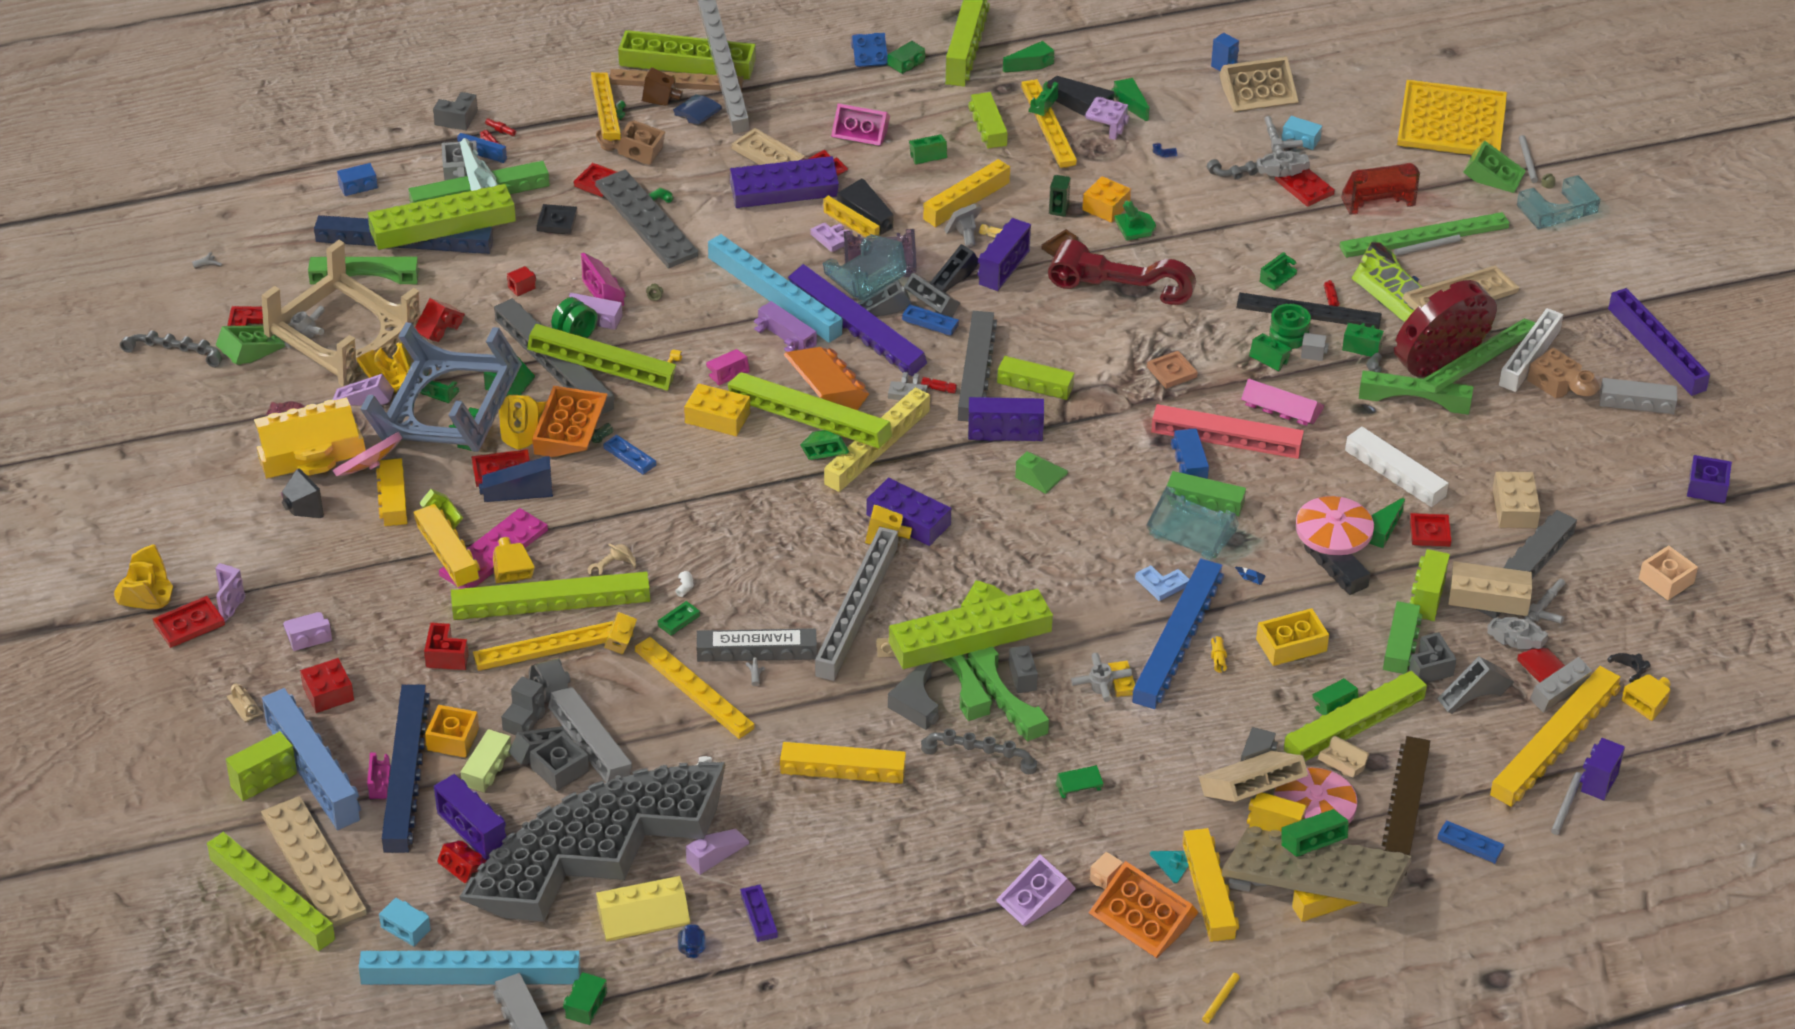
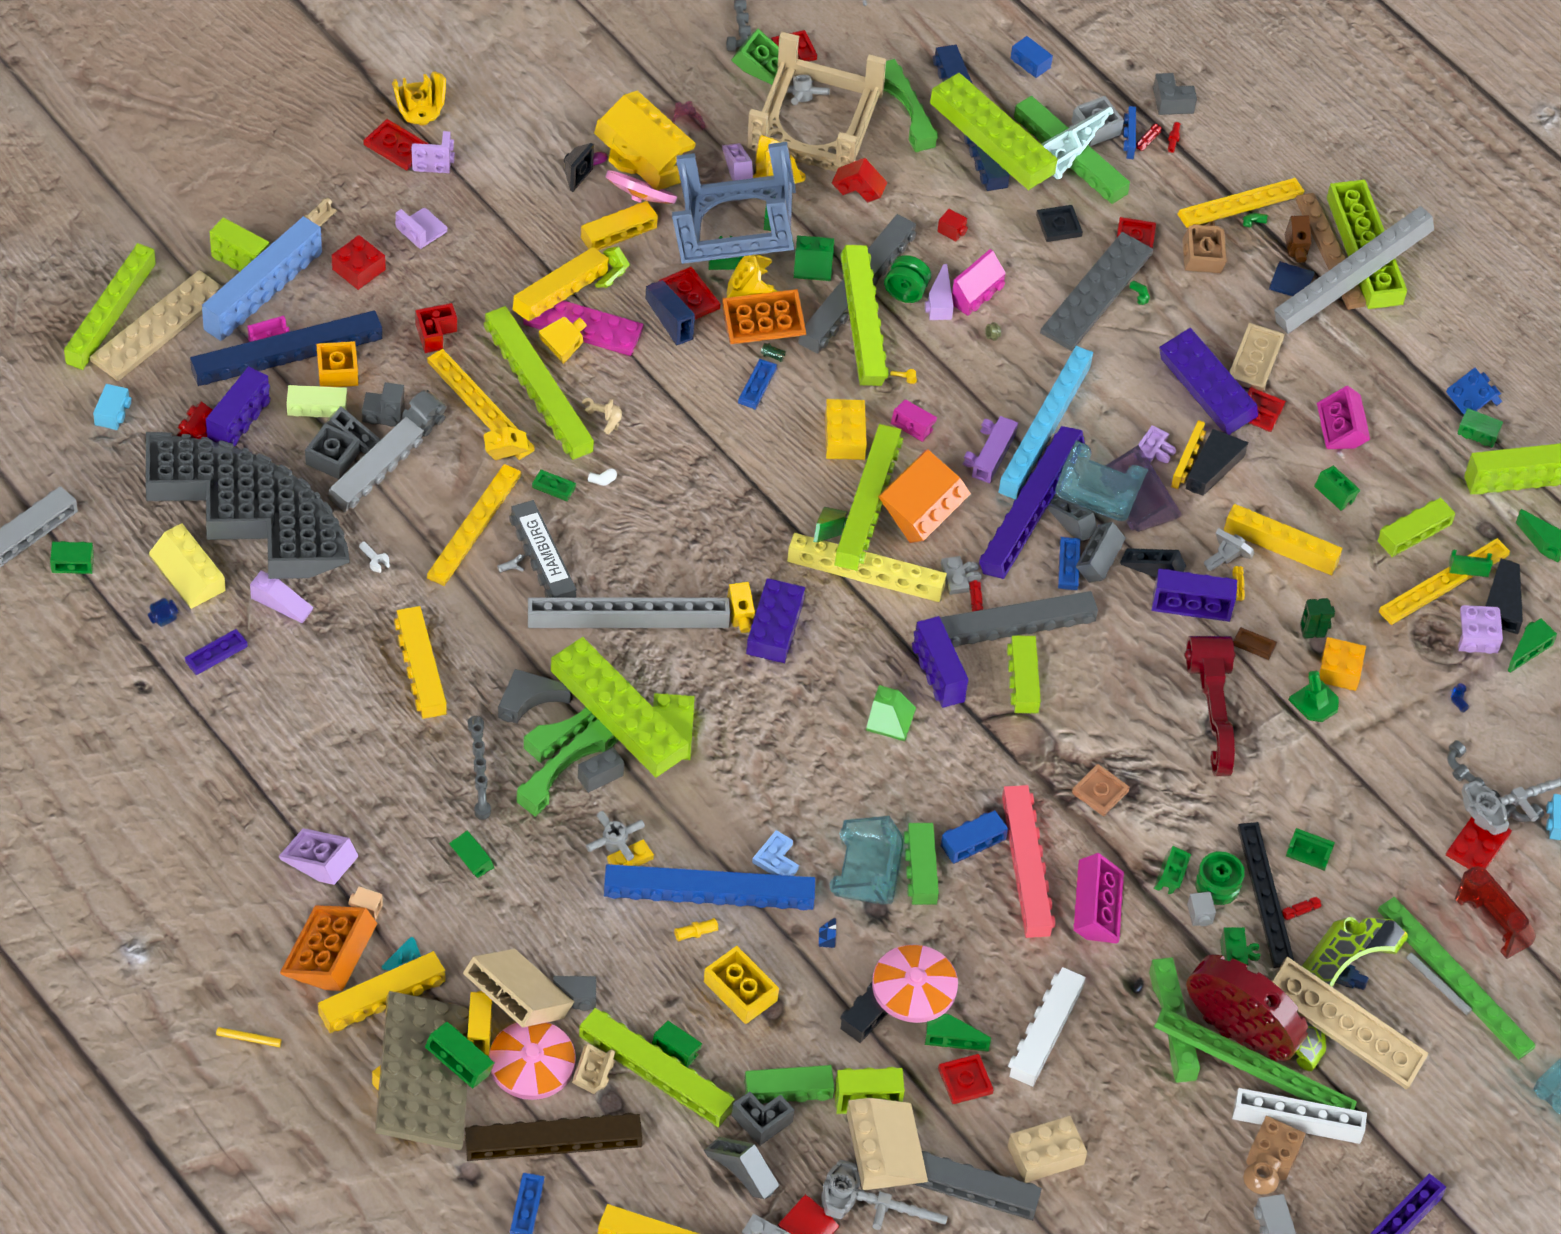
camera: 65 degrees right, 10 degrees up
medium azure brick [359,951,581,985] -> none

